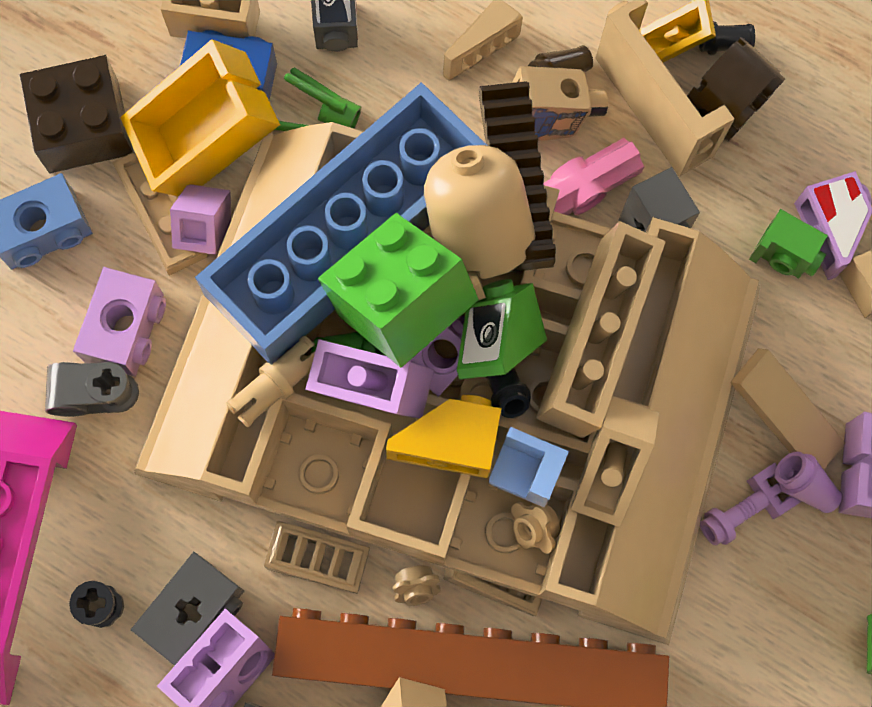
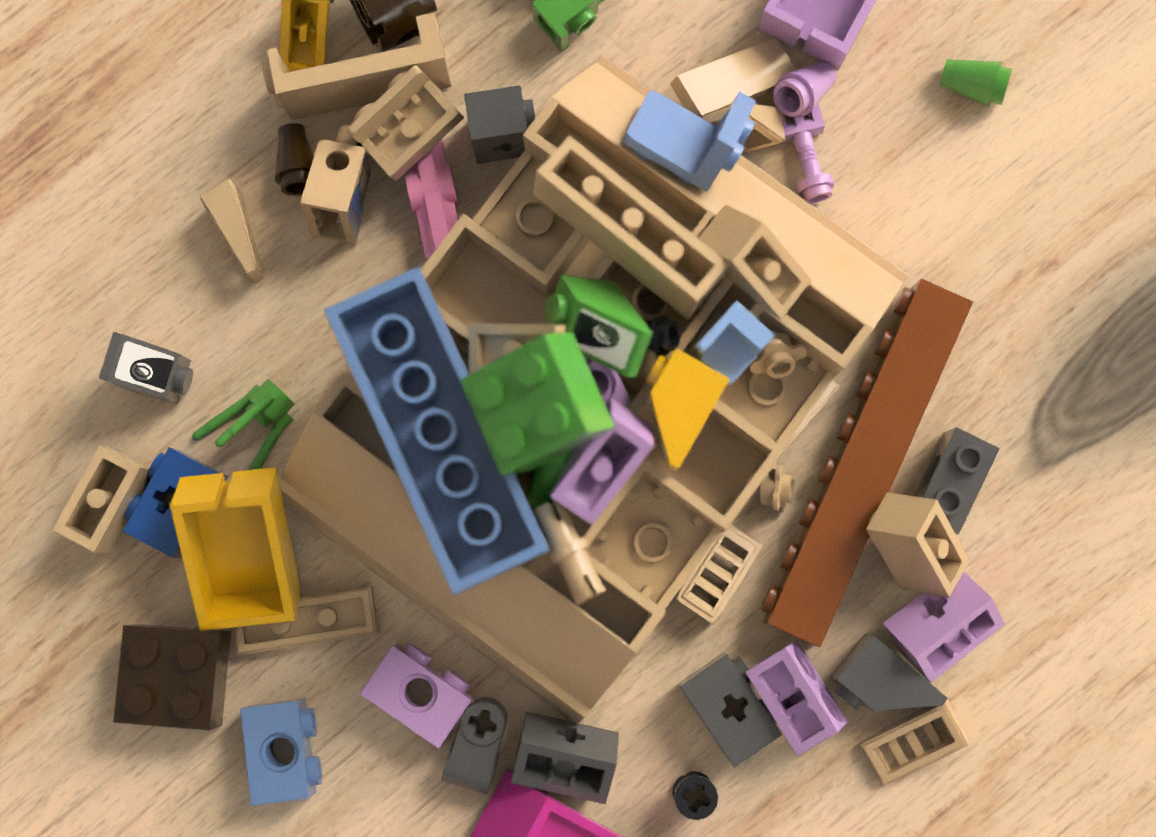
camera: 65 degrees left, 10 degrees up
lavender panel [170,185,231,255] -> none
tan cylinder [424,145,535,279] -> none
dark brown gear [479,81,556,272] -> none
none -> tan bracket [347,65,464,181]
none -> dark grey brick [511,711,619,805]
none -> bracket [623,91,756,192]
none -> tan slope [702,104,785,153]

